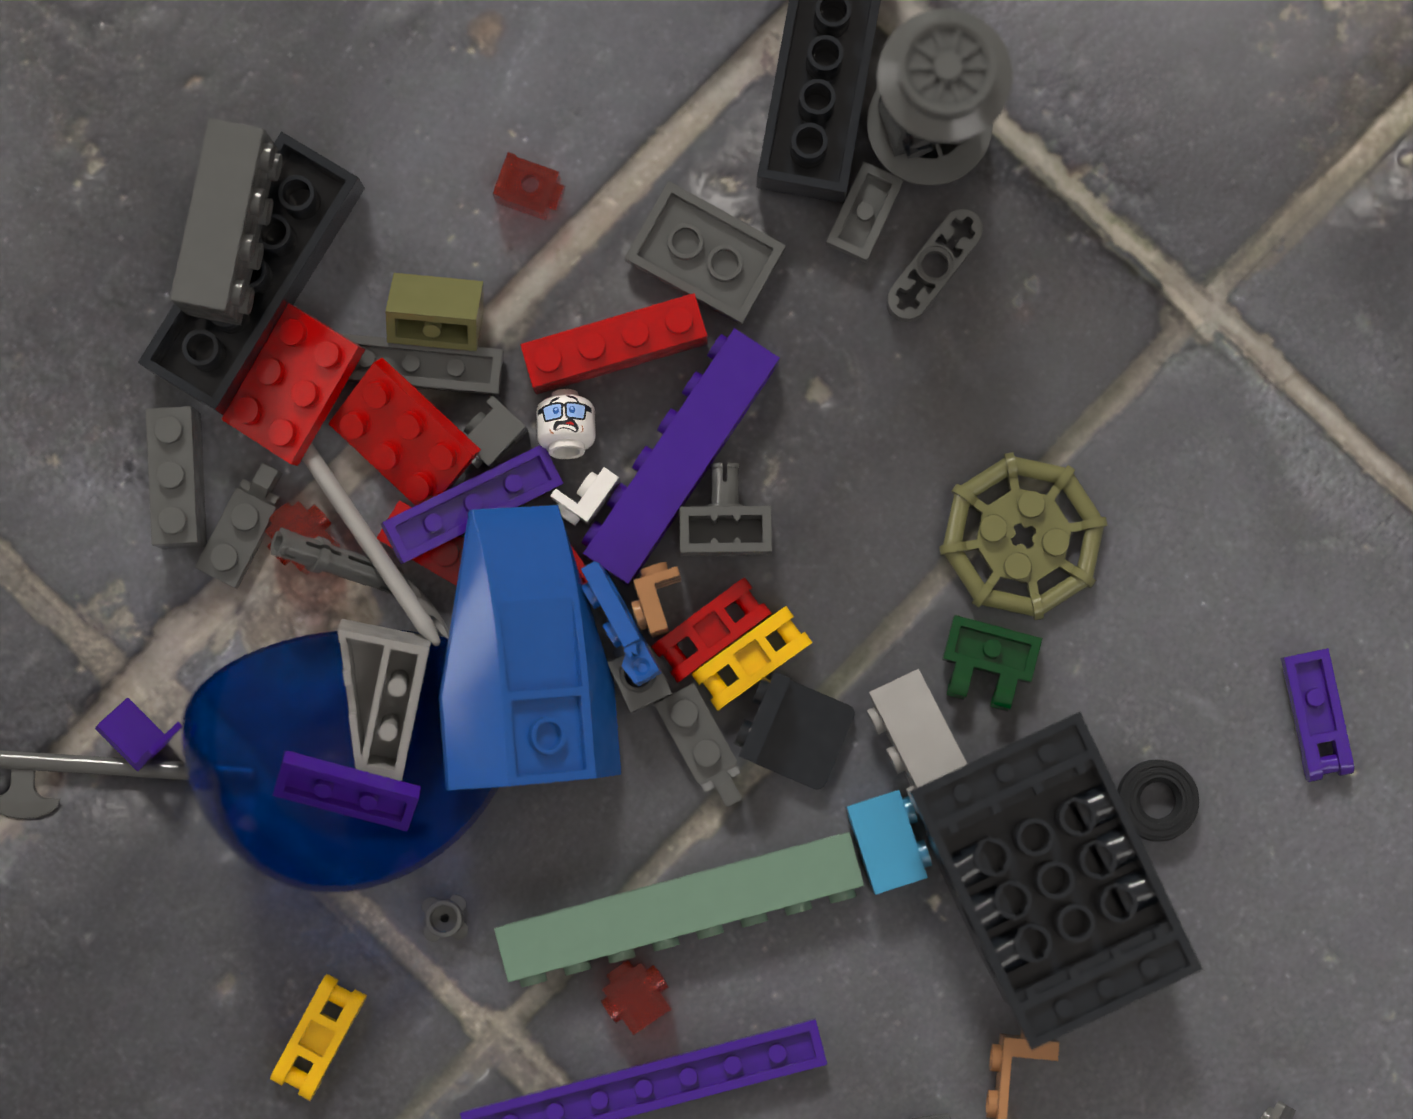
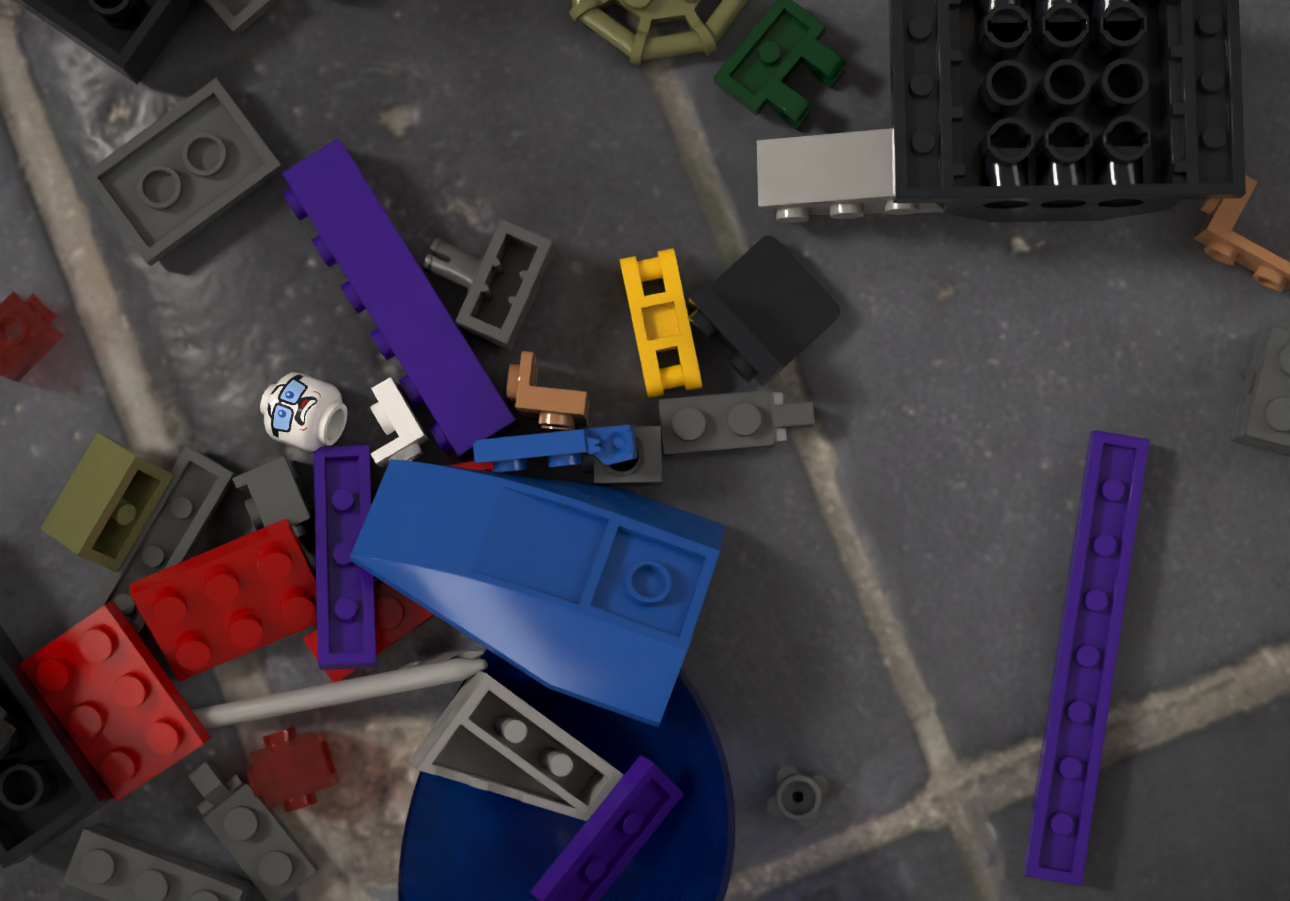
camera: 65 degrees left, 0 degrees up
dark grey pin [270,527,404,595] -> none
sand green brick [494,832,864,988] -> none
red brick [520,293,708,395] -> none
clear red brick [601,959,672,1036] -> none
red plate [651,577,772,683] -> none
dark azure brick [845,790,932,895] -> none

